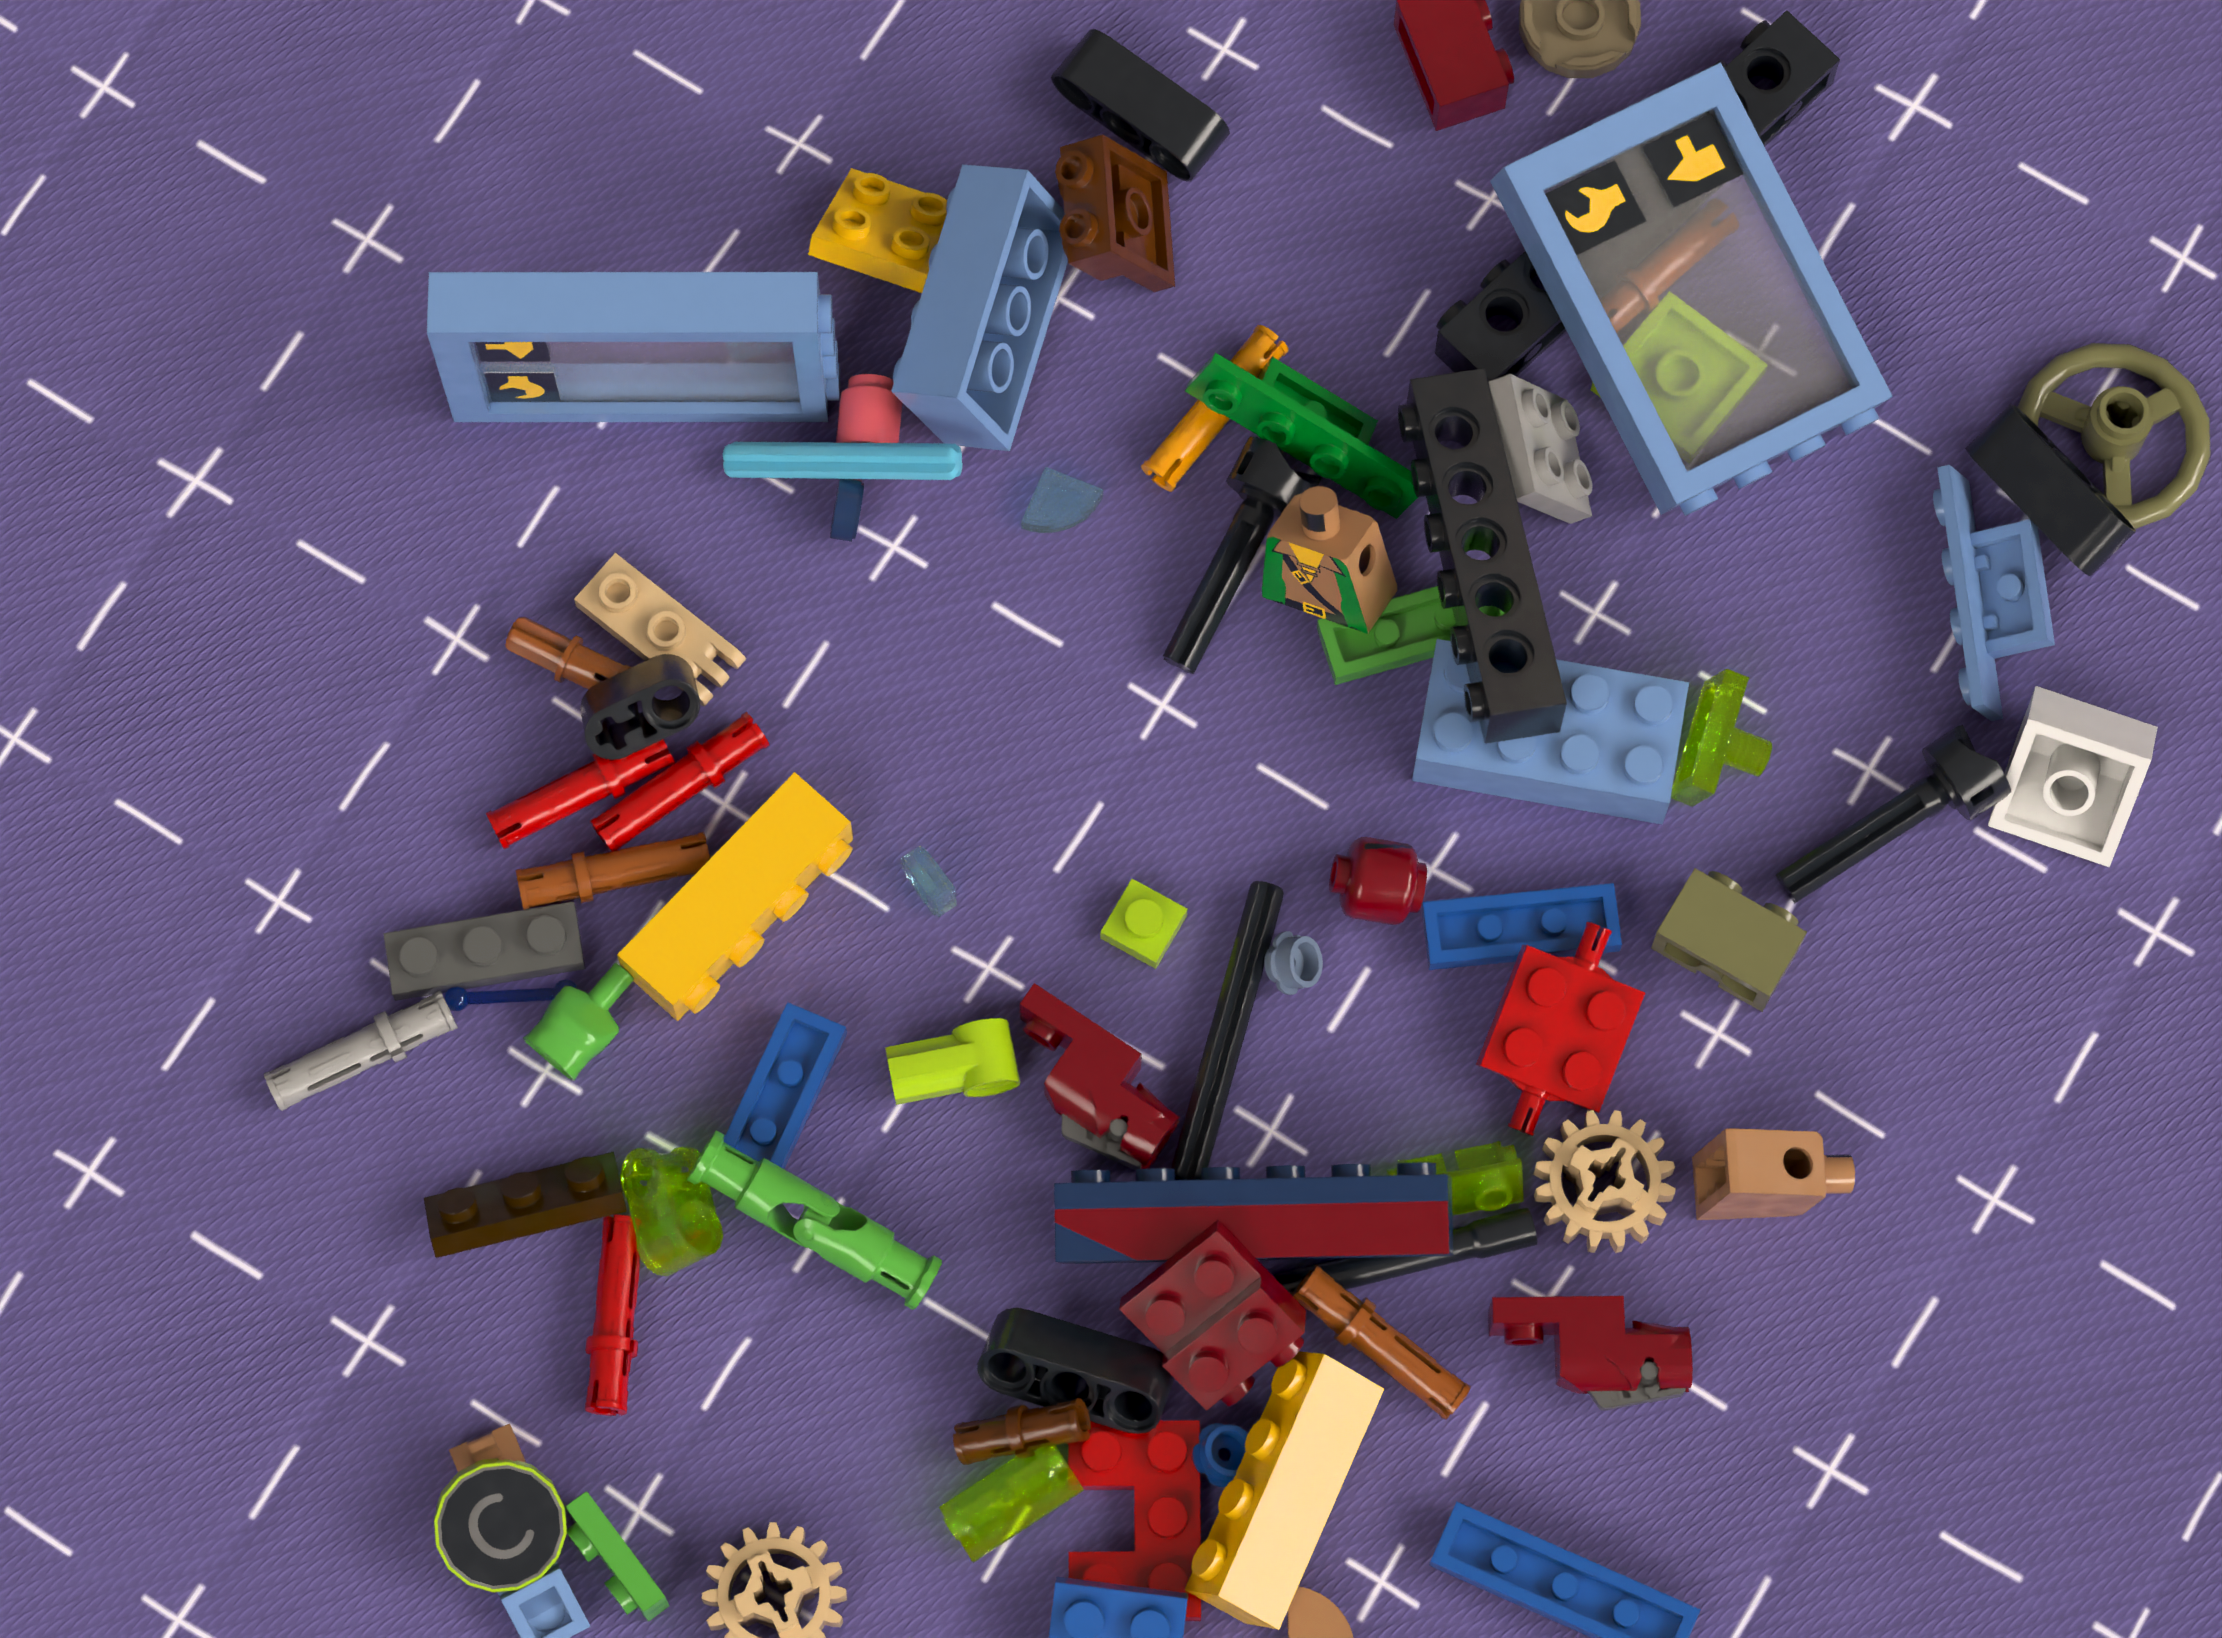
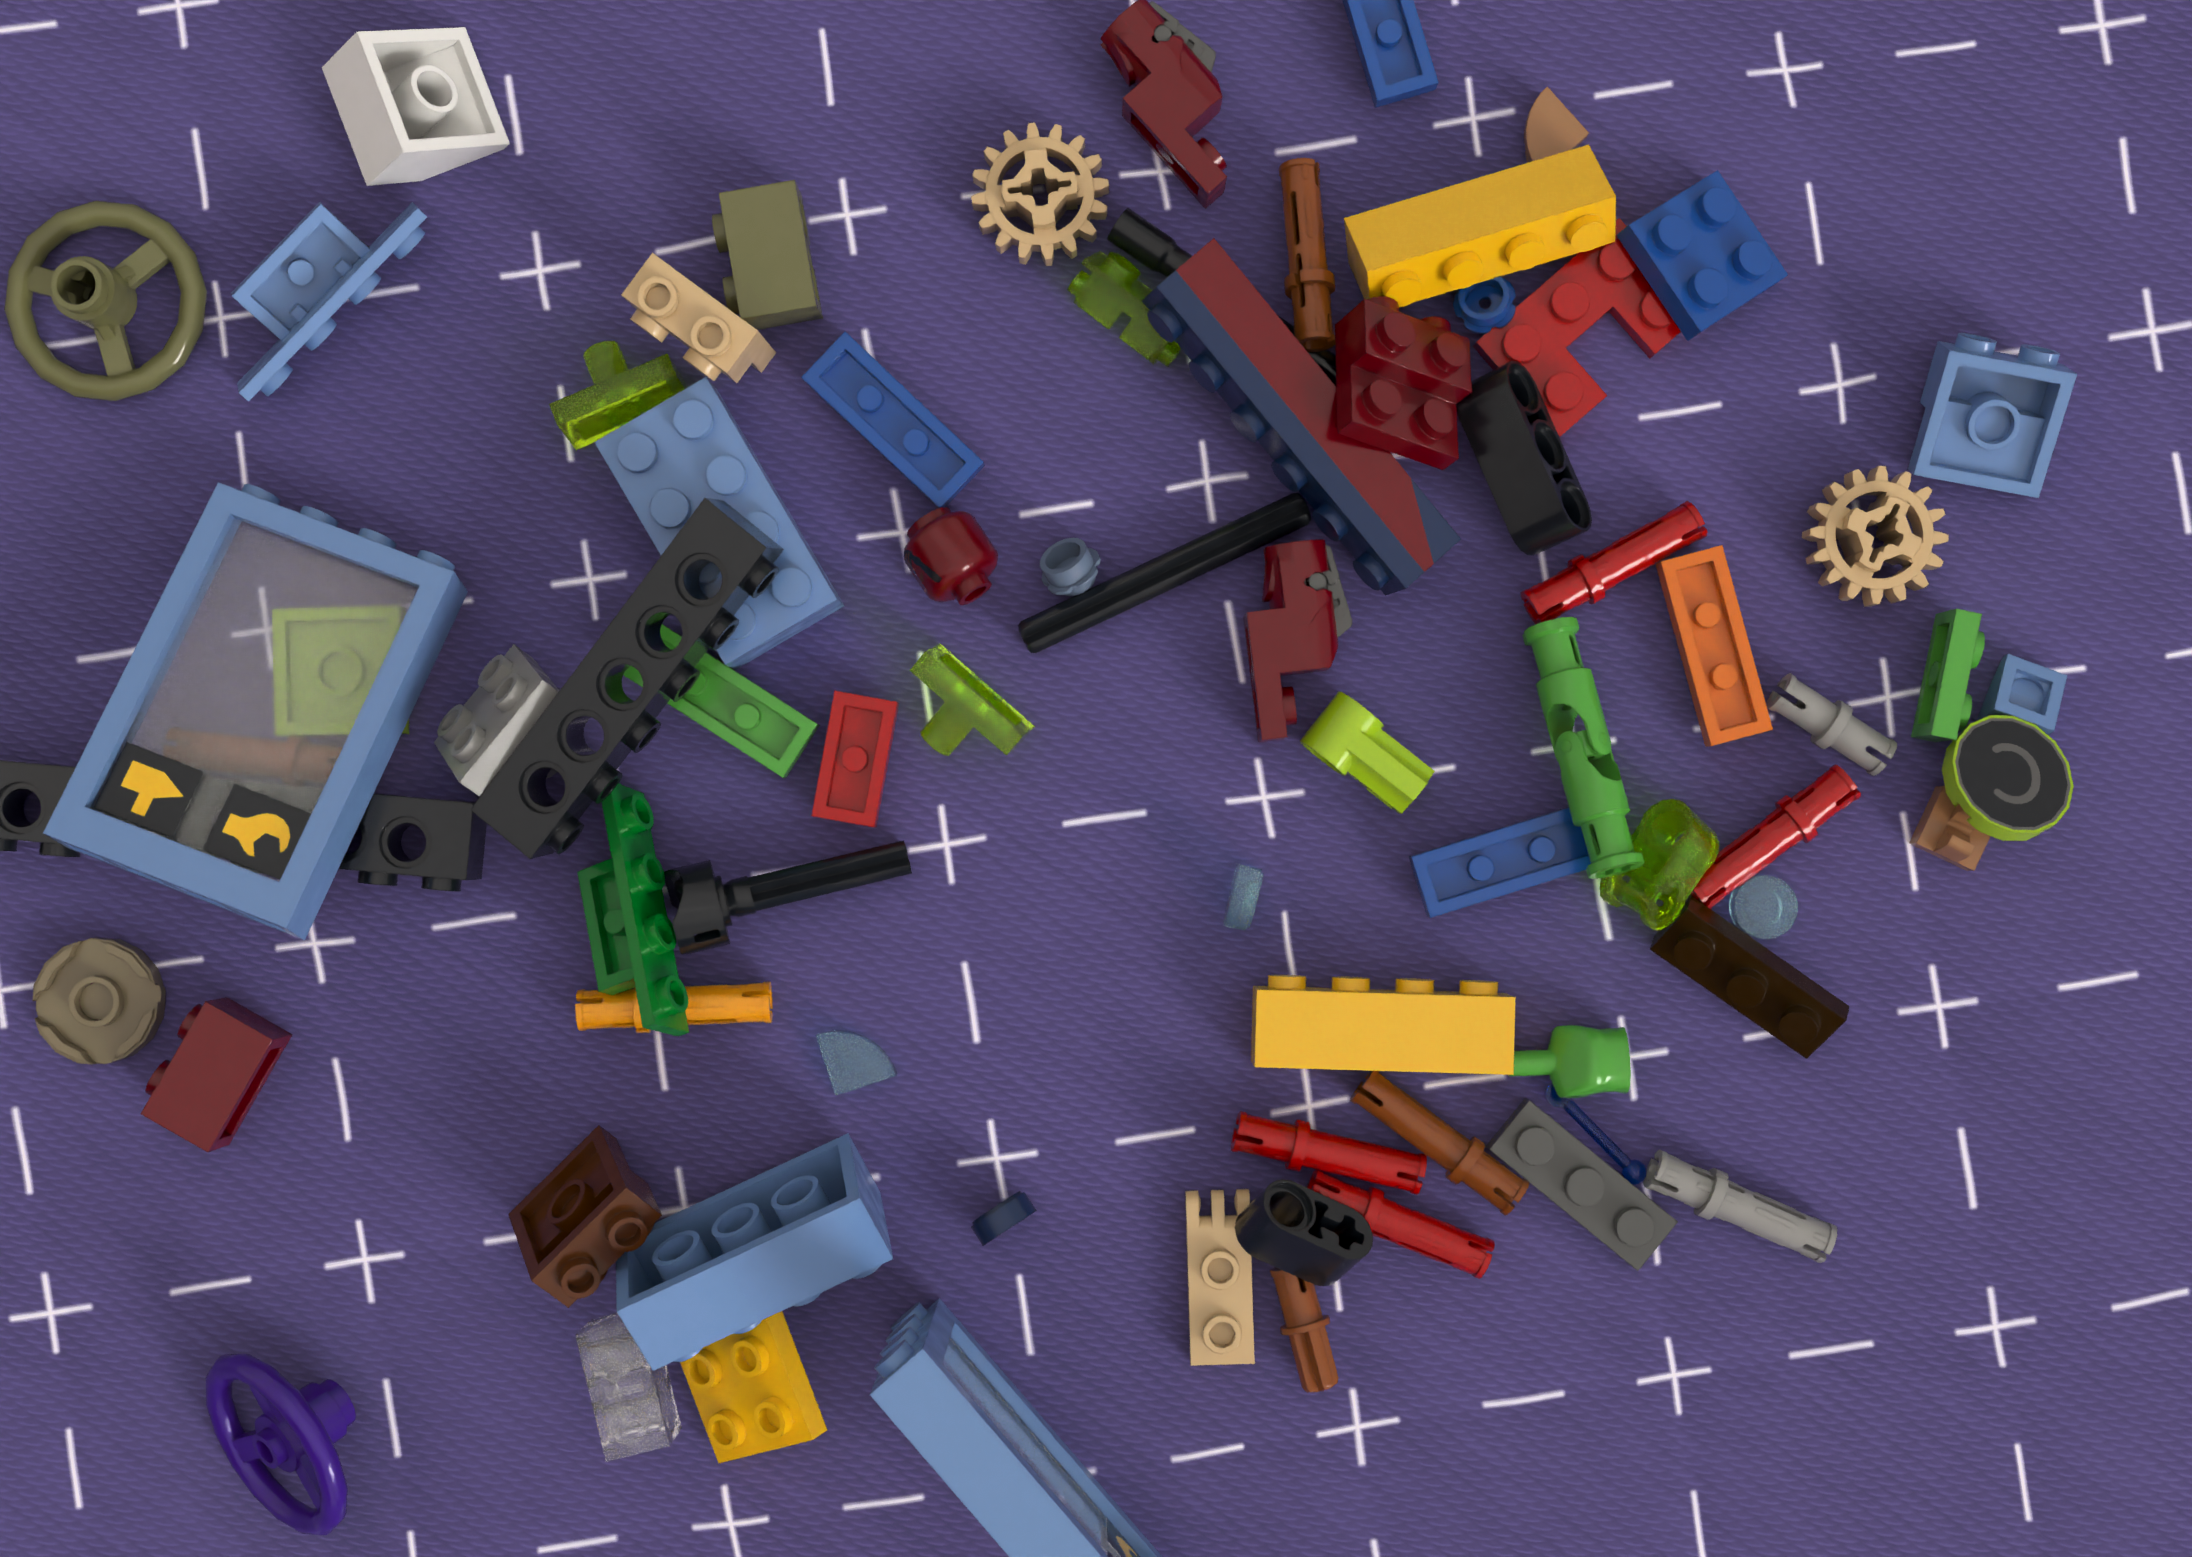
camera: 130 degrees left, 15 degrees up
medium azure axle [723,442,962,480] -> none
coral brick [836,374,903,443] -> none
clear neon green hinge [939,1445,1084,1563] -> none
reddish brown pin [953,1398,1091,1465] -> none
black beam [1051,29,1230,182] -> none
lime plate [1100,879,1188,969] -> none
medium nougat torso [1262,486,1397,634] -> none
red plate [1476,922,1645,1136] -> none
medium nougat torso [1692,1128,1855,1220] -> none
black piece [1776,725,2011,904] -> none
black beam [1965,403,2136,576] -> none
none -> clear brick [575,1313,682,1462]
none -> tan plate [621,253,776,383]
none -> red plate [811,690,899,828]
none -> clear neon green tile [910,643,1035,756]
none -> red pin [1520,501,1708,624]
none -> orange plate [1655,545,1773,747]
none -> clear light blue tile [1729,875,1798,939]
none -> light grey pin [1766,673,1897,776]

